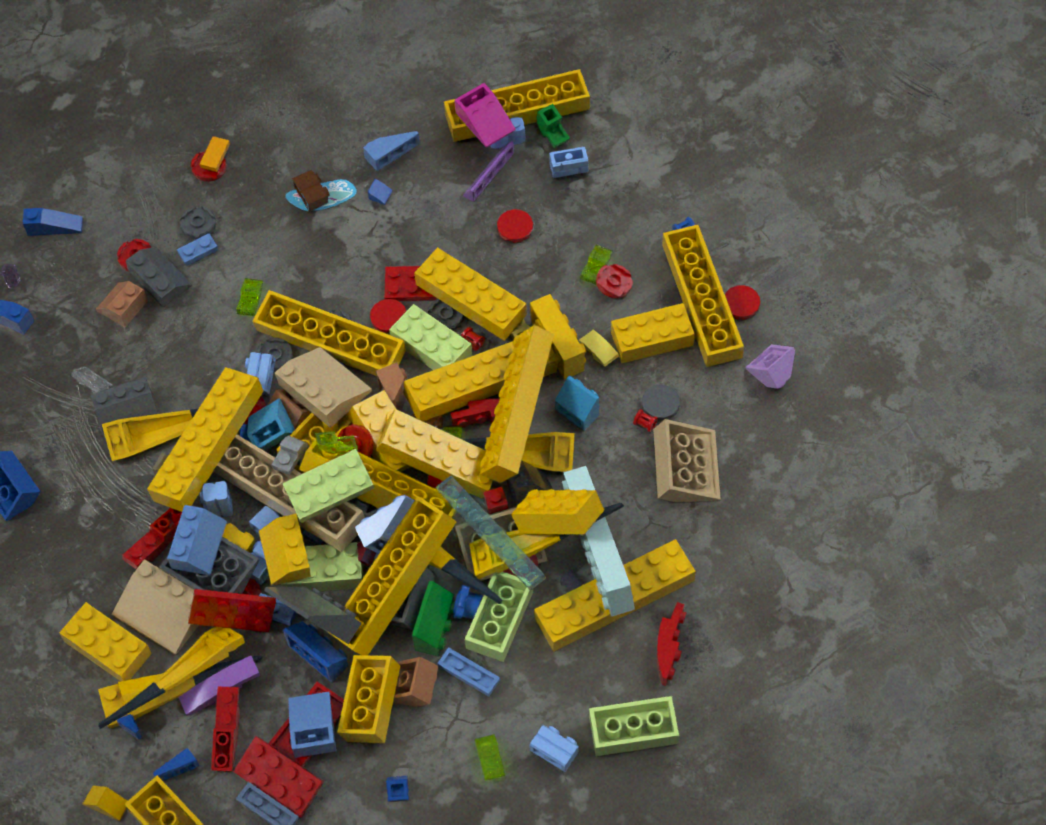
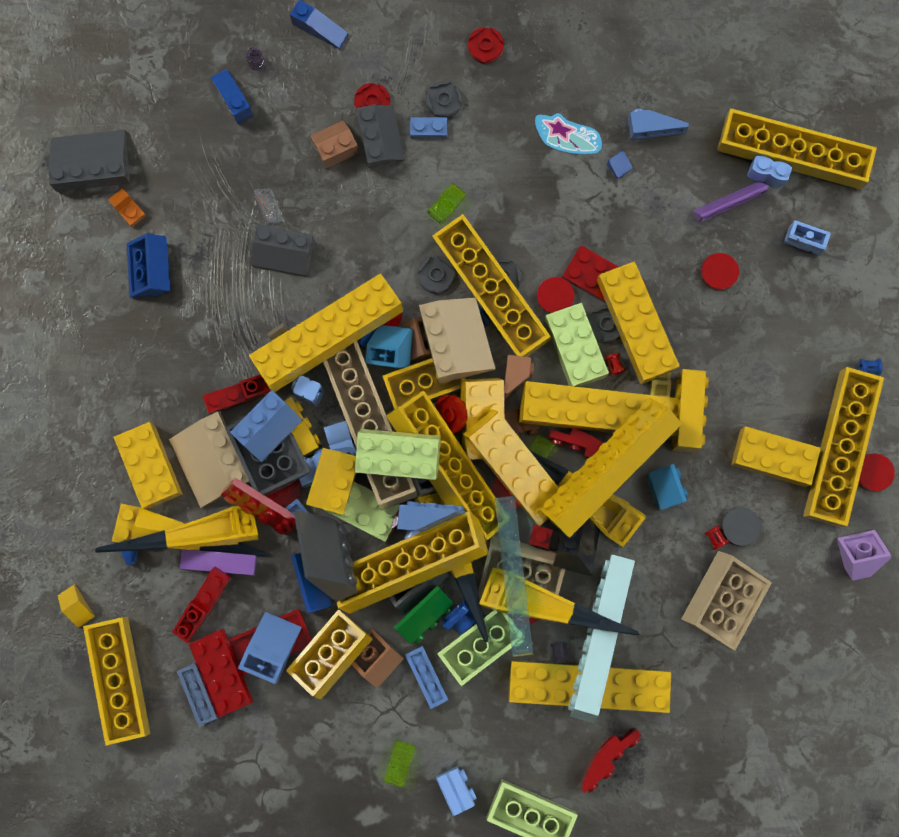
camera: 30 degrees right, 20 degrees up
yellow plate [102,401,258,461] -> none
blue slope [153,748,199,781] -> none
light orange tile [200,136,230,172] -> none
light blue brick [245,352,276,396] -> none
light grey brick [271,436,309,475] -> none
reddish brown brick [292,170,330,212] -> none
clear neon green slope [315,431,358,454] -> none
blue slope [386,776,409,801] -> none
dark pink slope [455,83,516,148] -> none
yellow brick [511,489,604,534] -> none
green brick [536,104,570,149] -> none
light yellow slope [579,330,619,367] -> none
clear neon green slope [580,245,613,285] -> none
red tile [596,264,633,298] -> none

